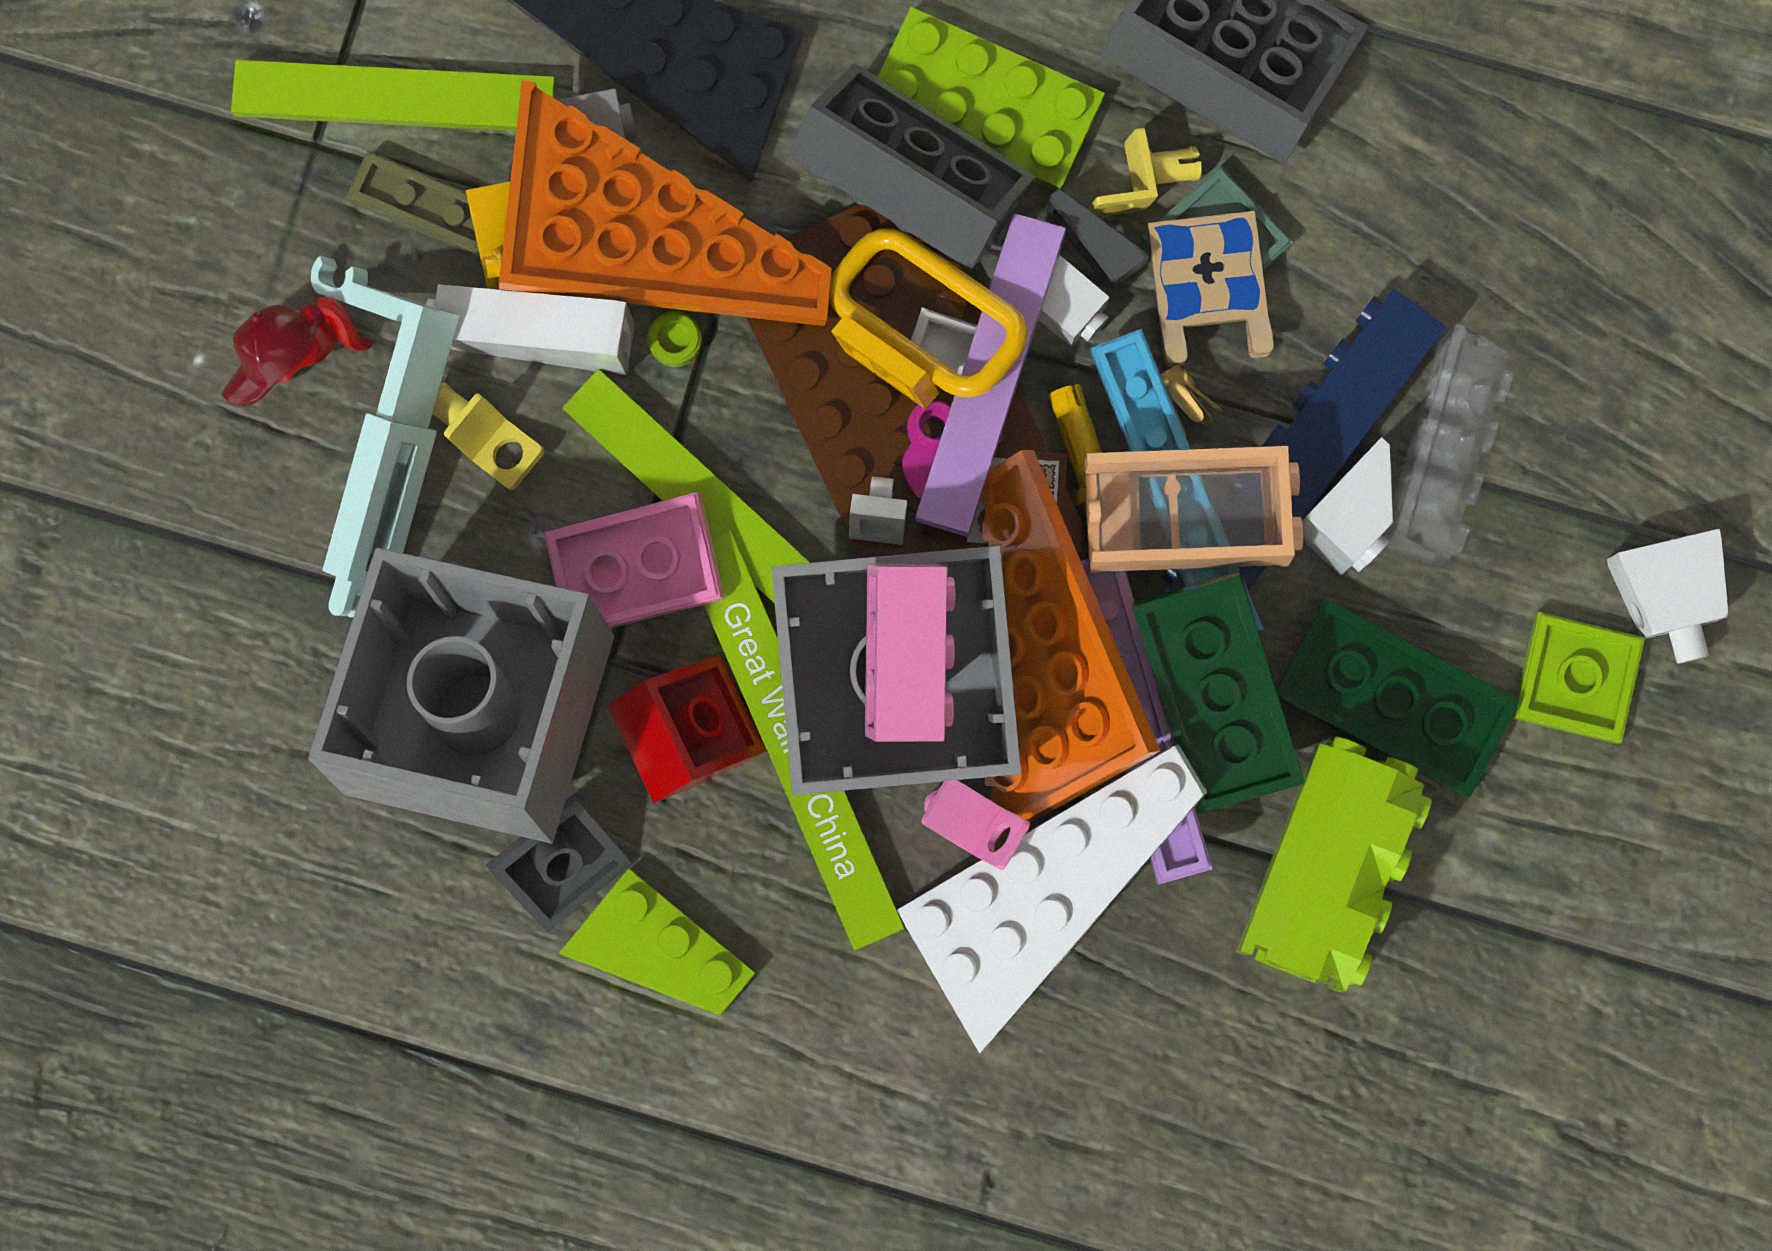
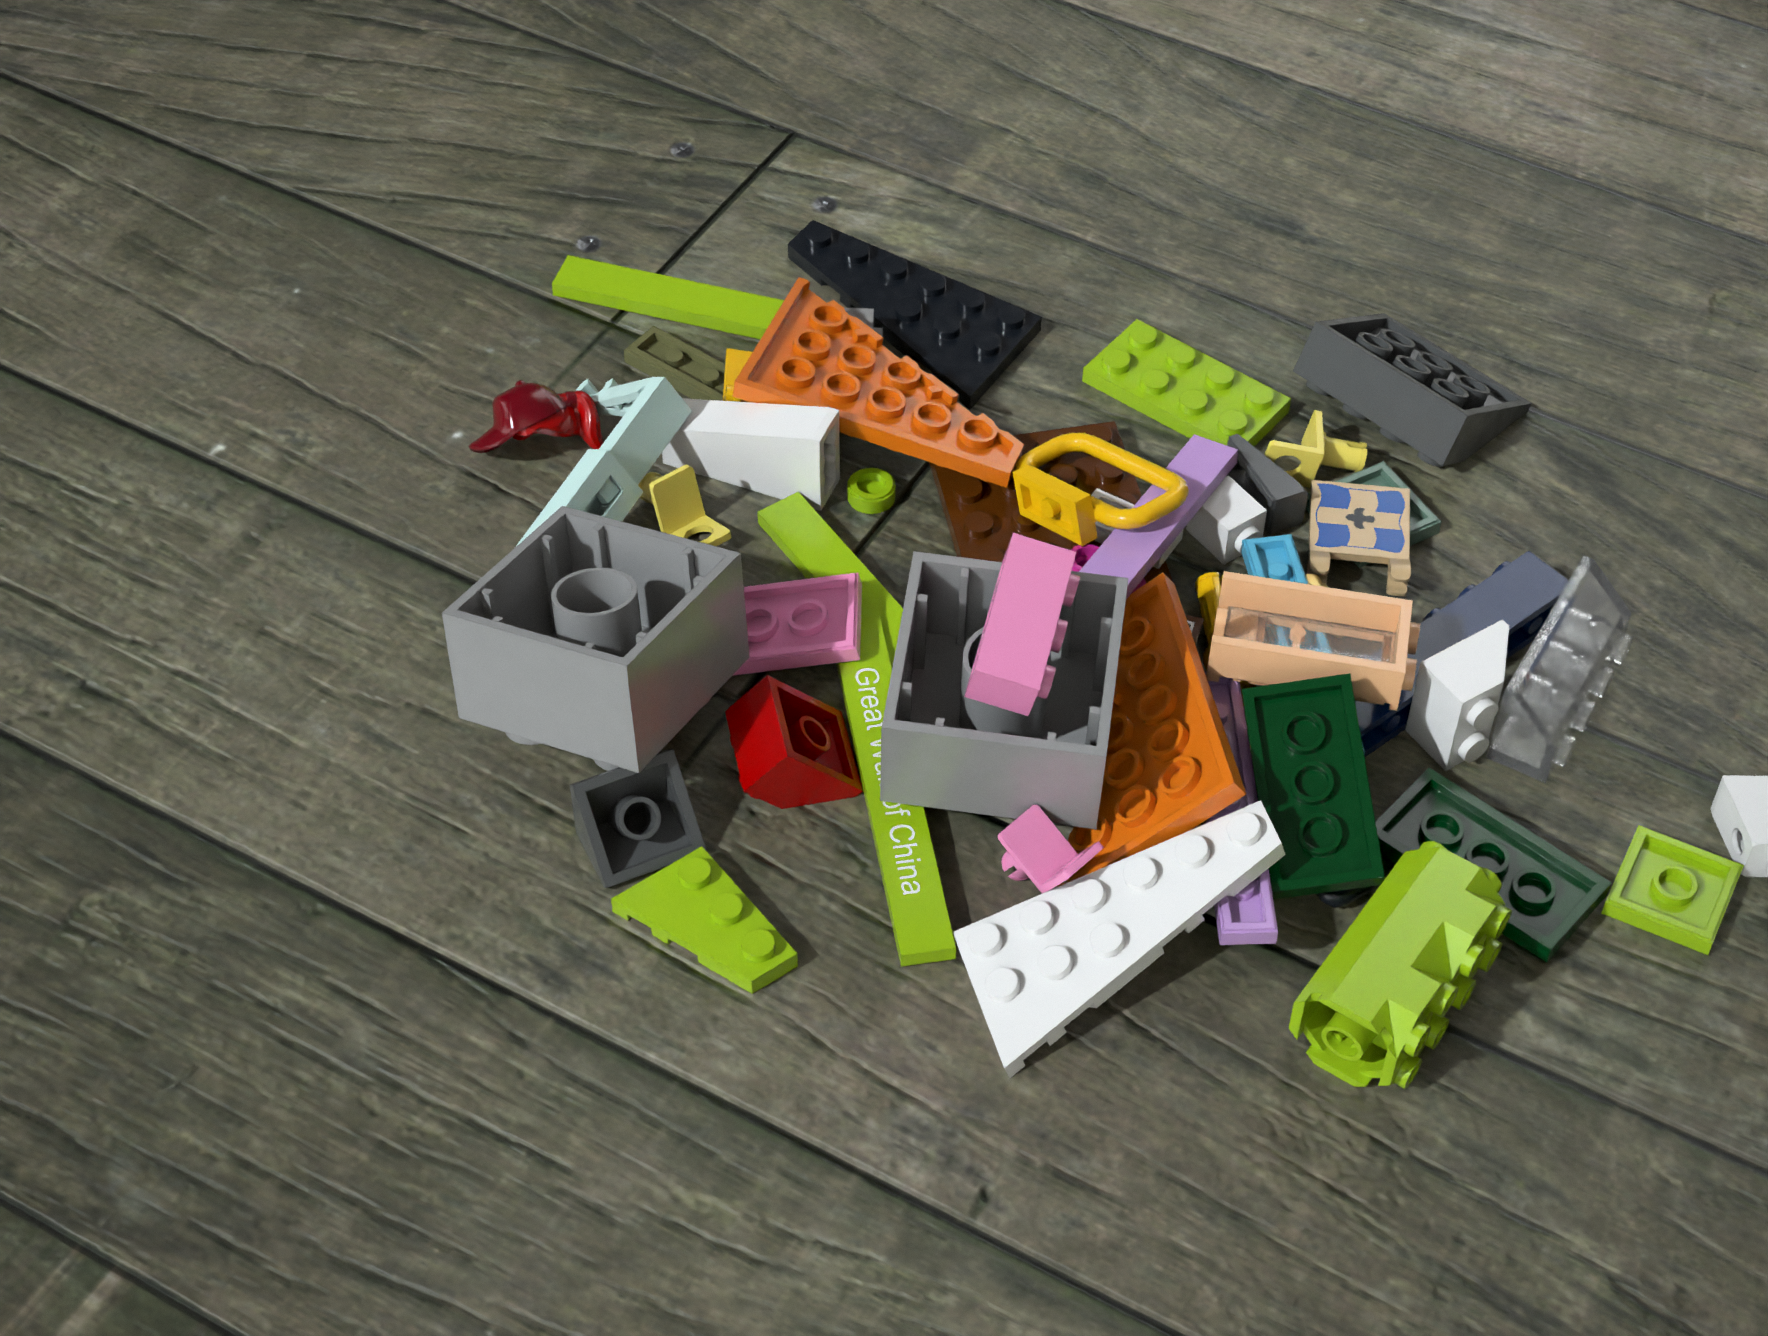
camera: 10 degrees right, 35 degrees down
dark grey slope [788,63,1035,270] -> none

